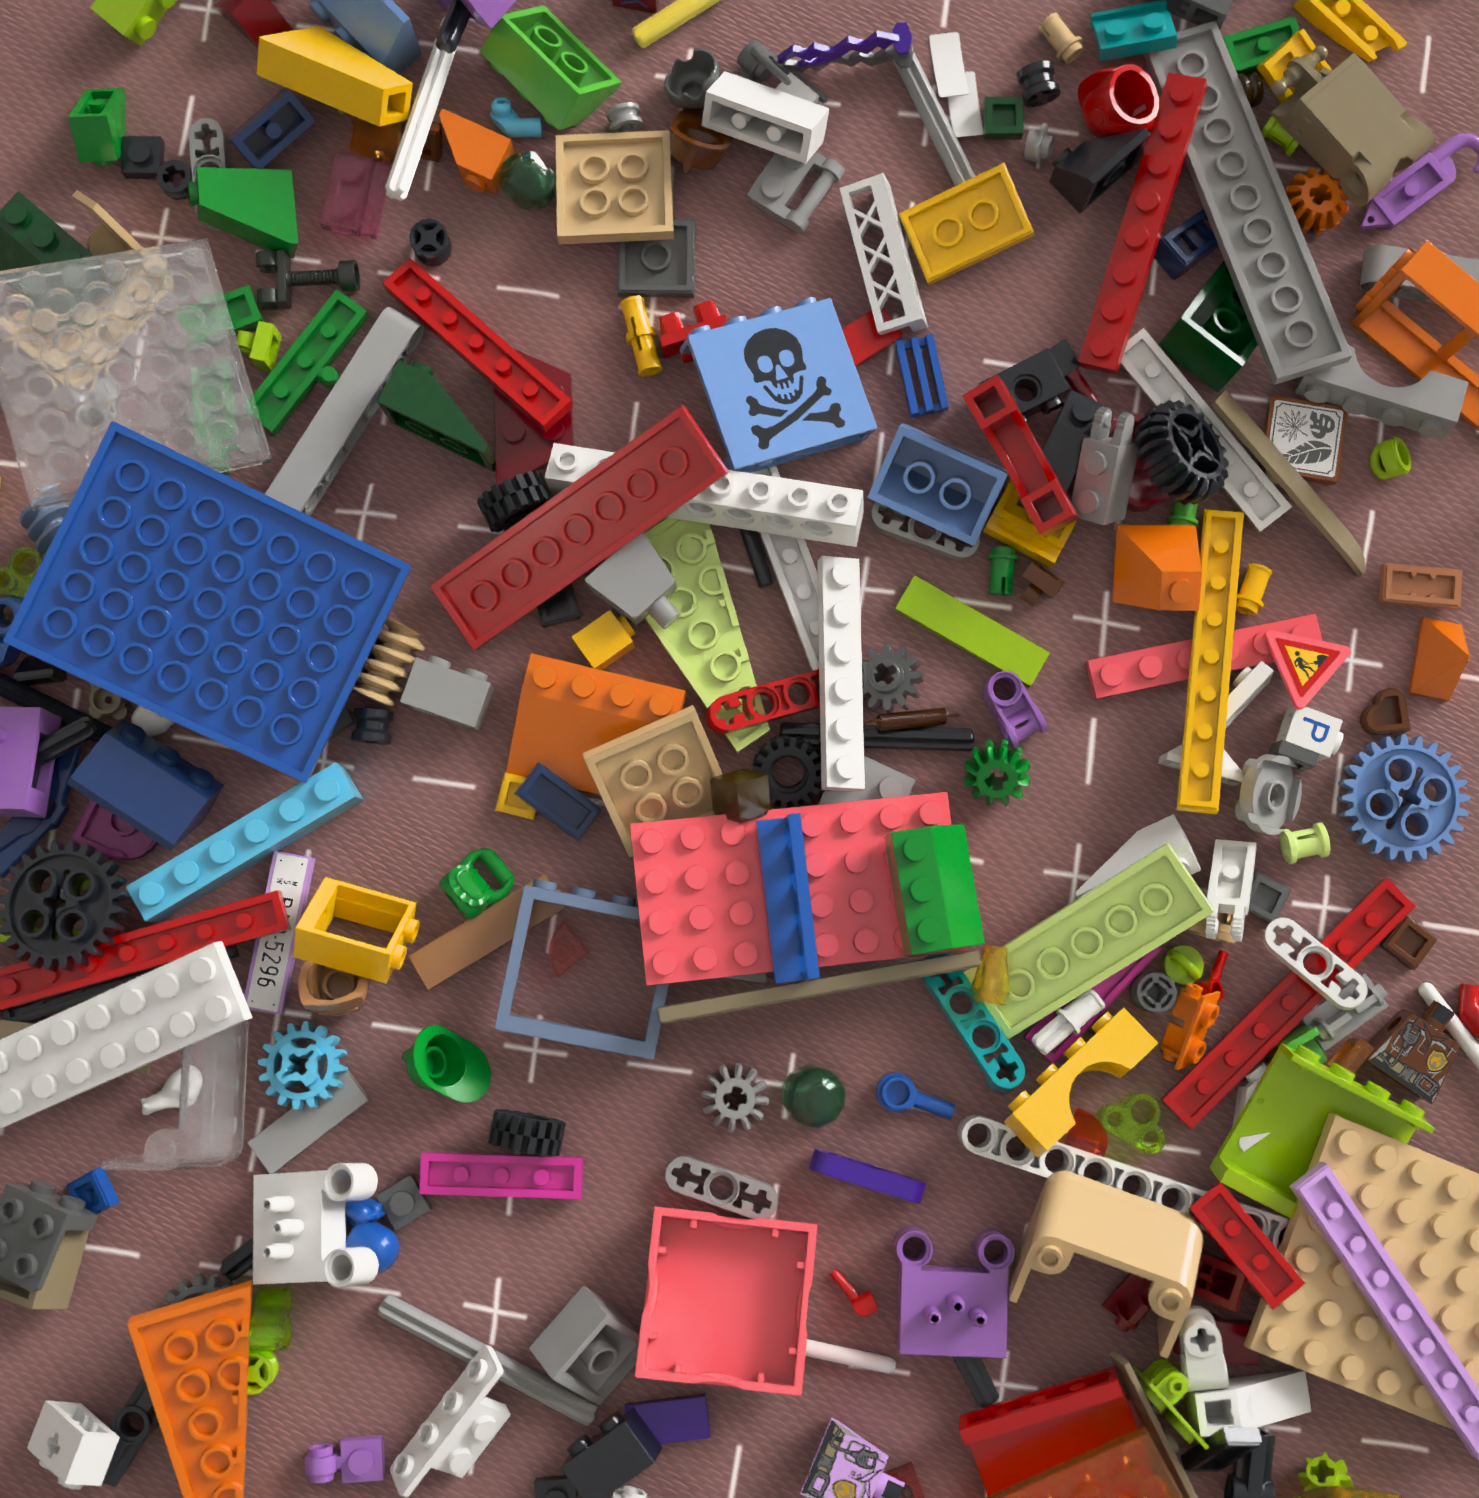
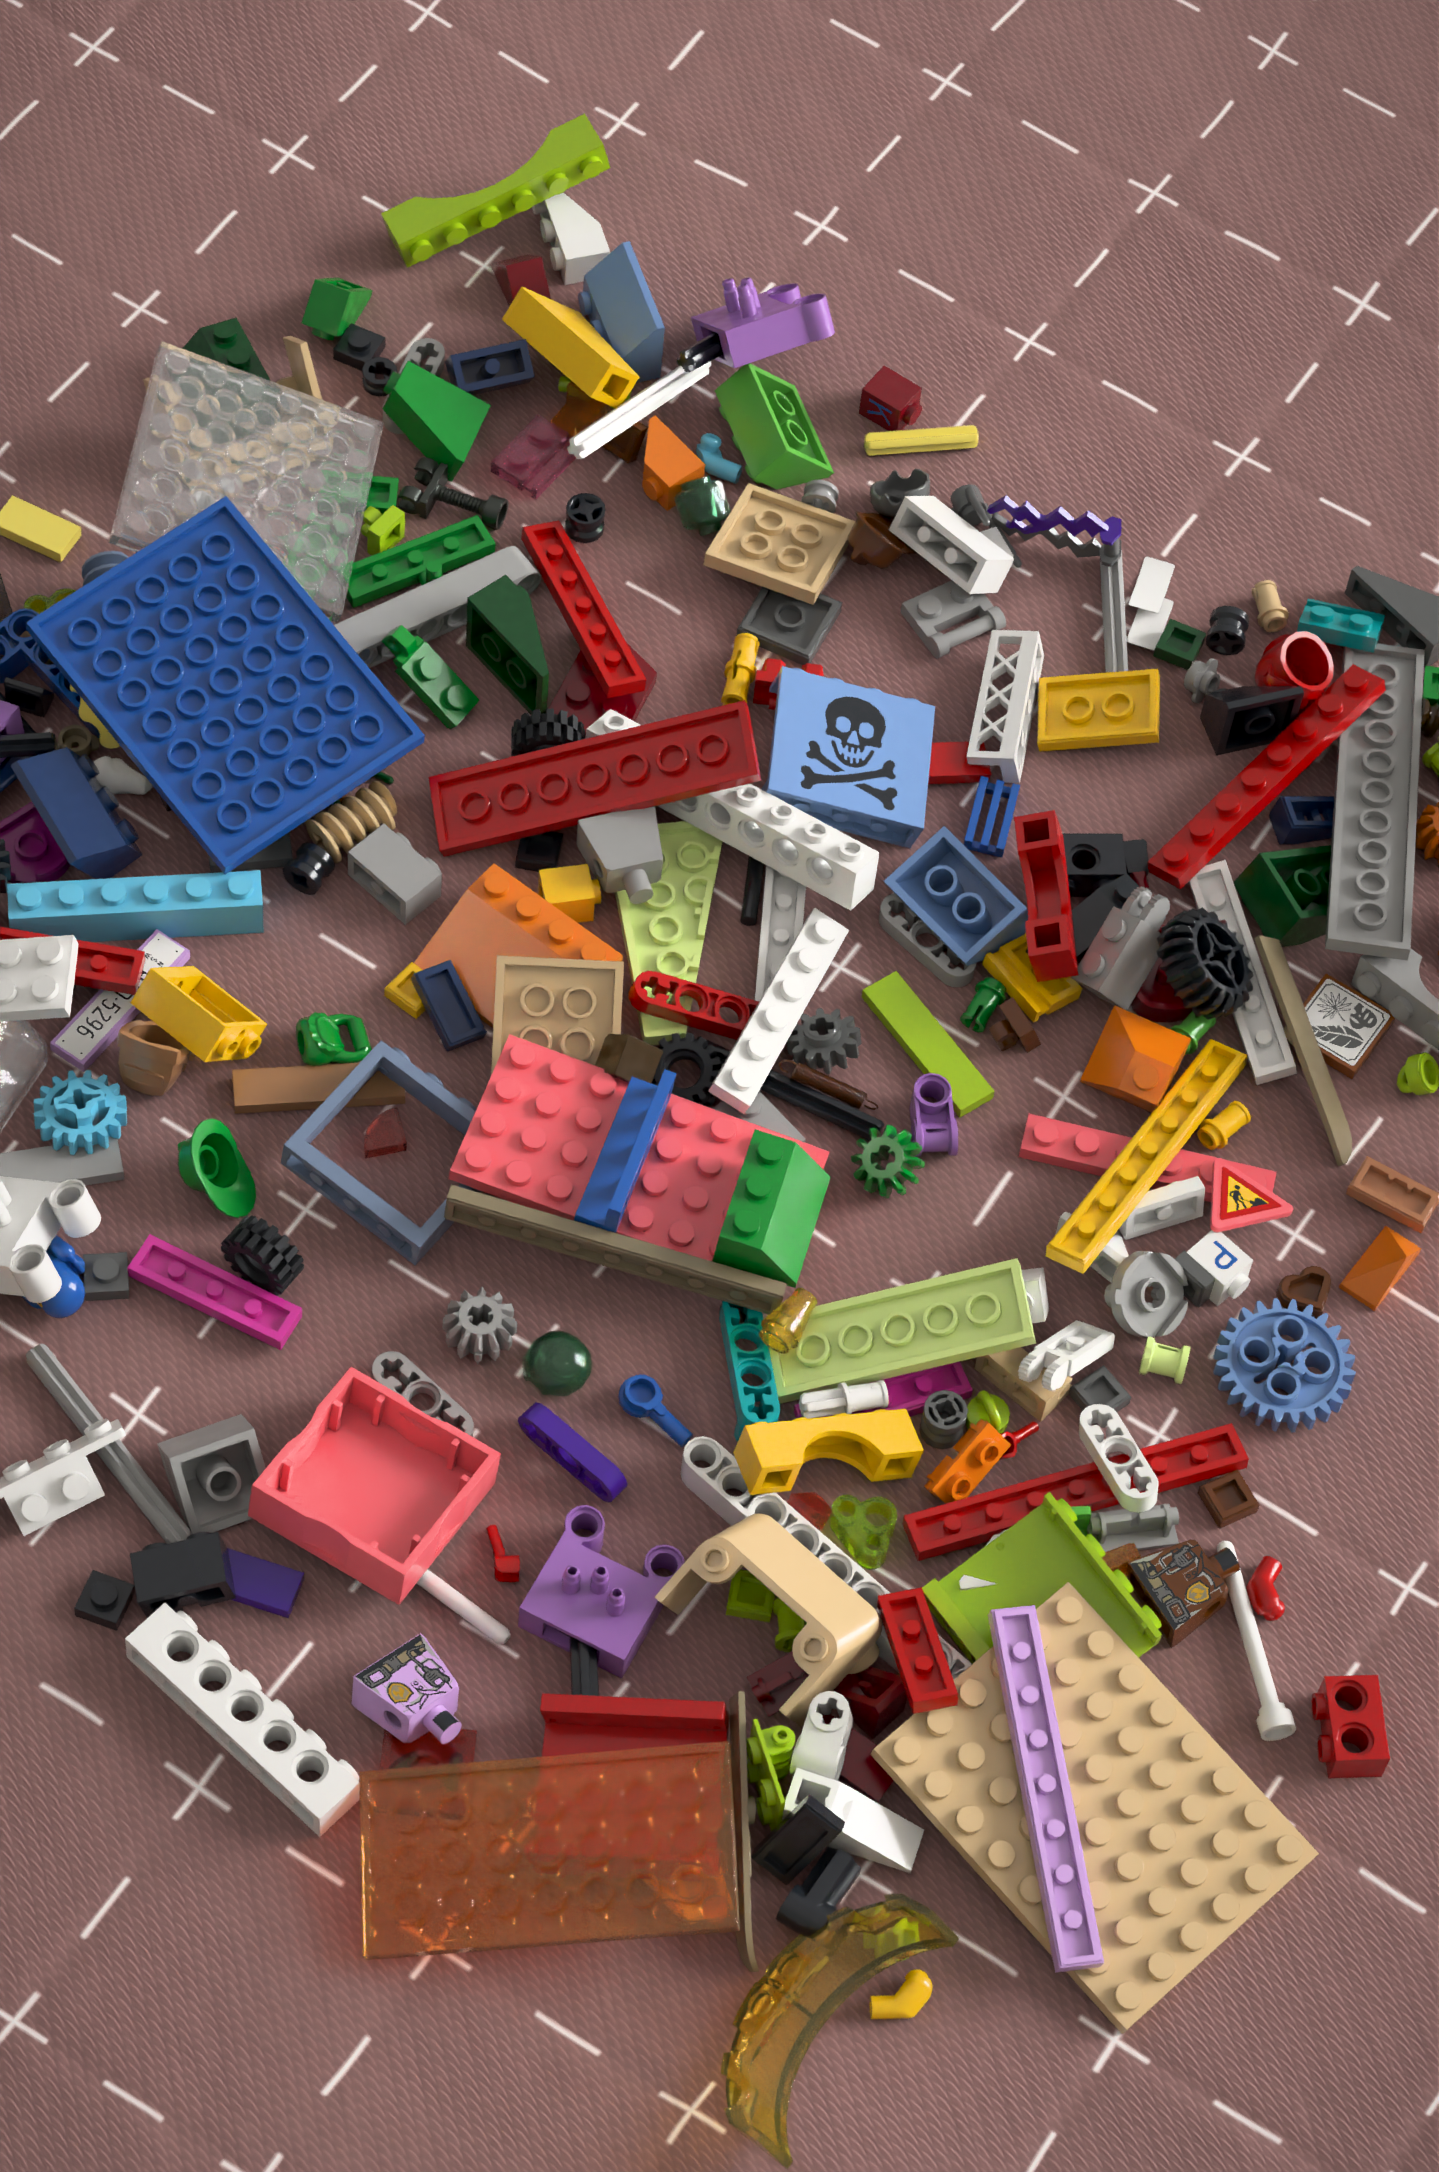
camera: 20 degrees right, 25 degrees down
none -> green hinge [381,625,479,729]

